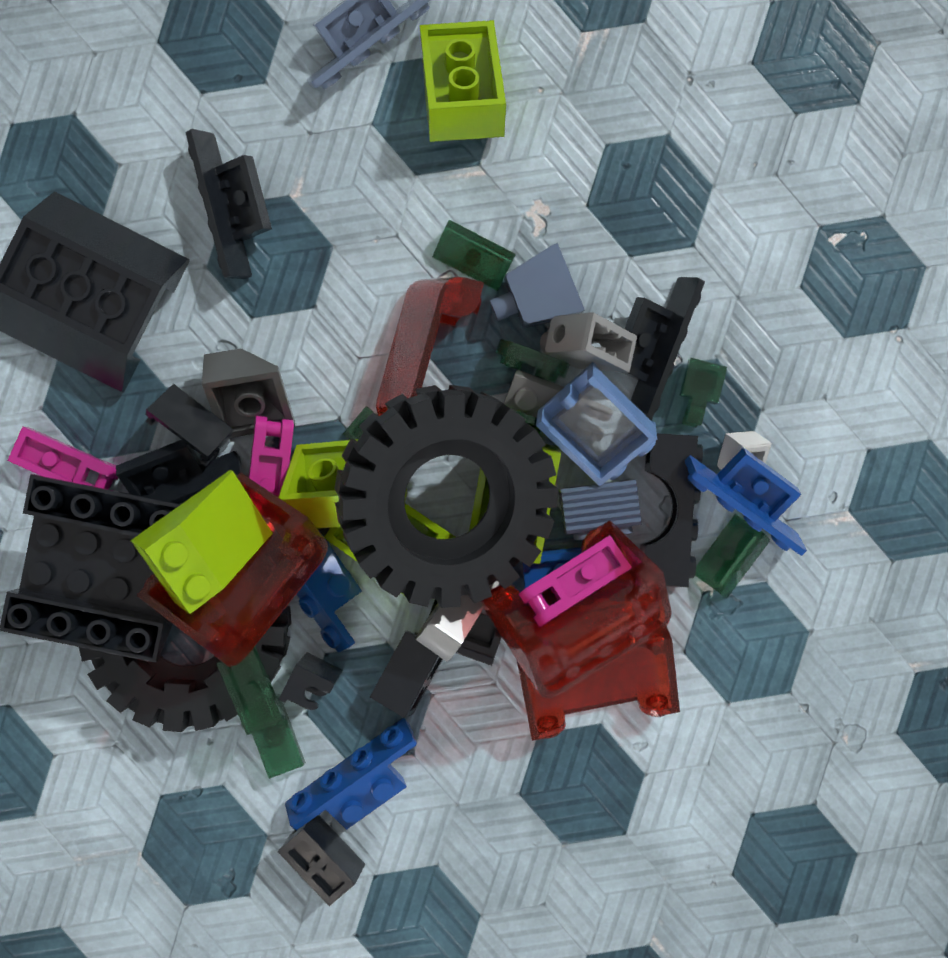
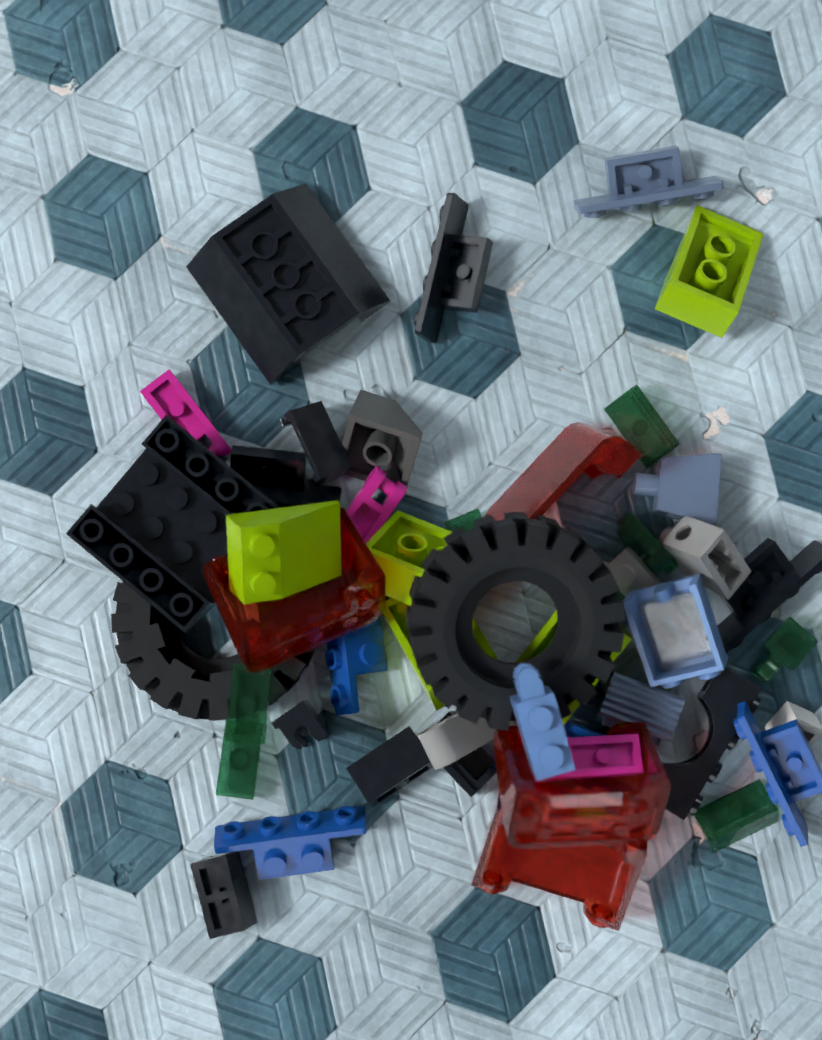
camera: 30 degrees right, 5 degrees down
none -> medium blue hinge [509,662,576,781]

